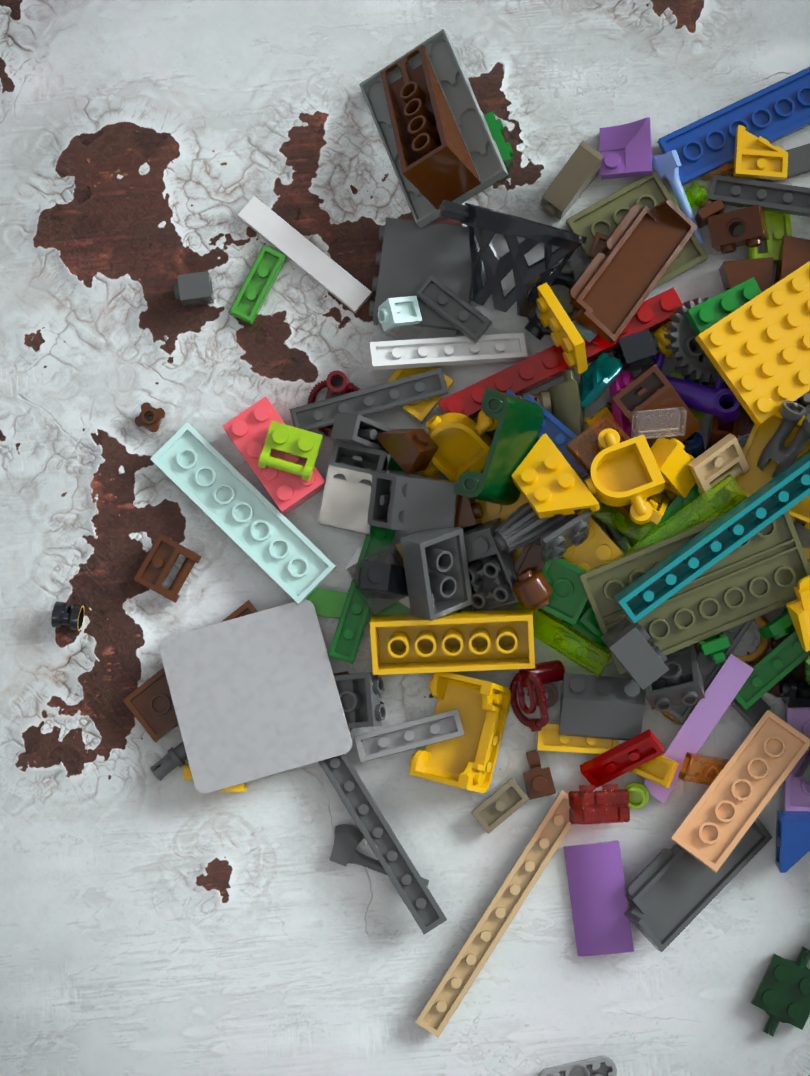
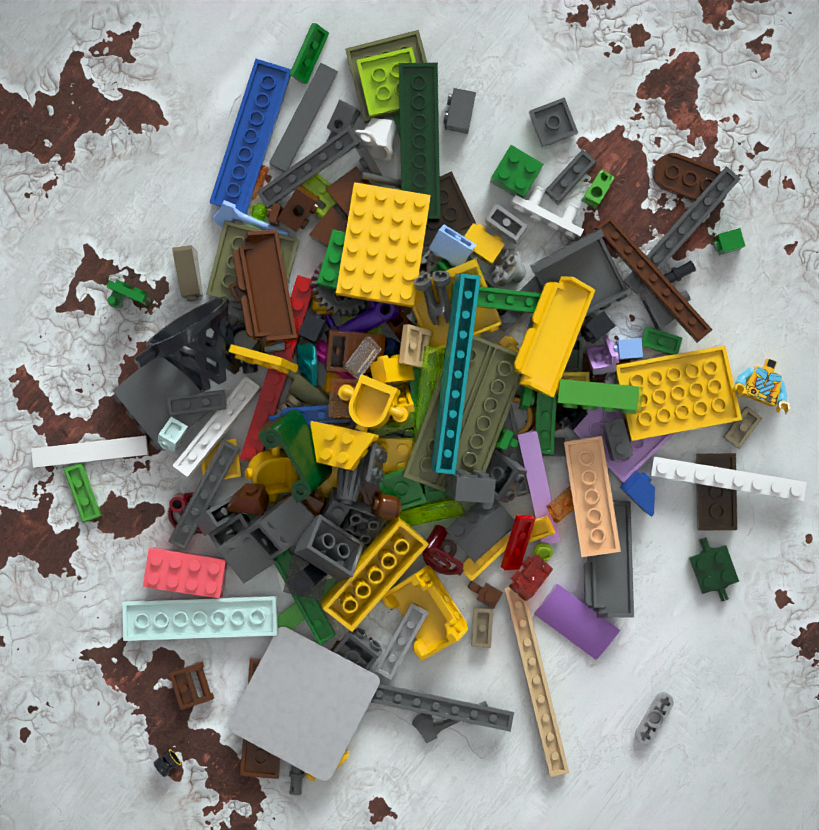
camera: 55 degrees left, 5 degrees up
reddish brown plate [135,402,165,432] -> none
dark grey brick [174,271,214,307] -> none
lime plate [258,421,323,481] -> none
piece [359,29,508,228] -> none
medium lavender plate [600,117,653,180] -> none
yellow wing [733,125,788,181] -> none

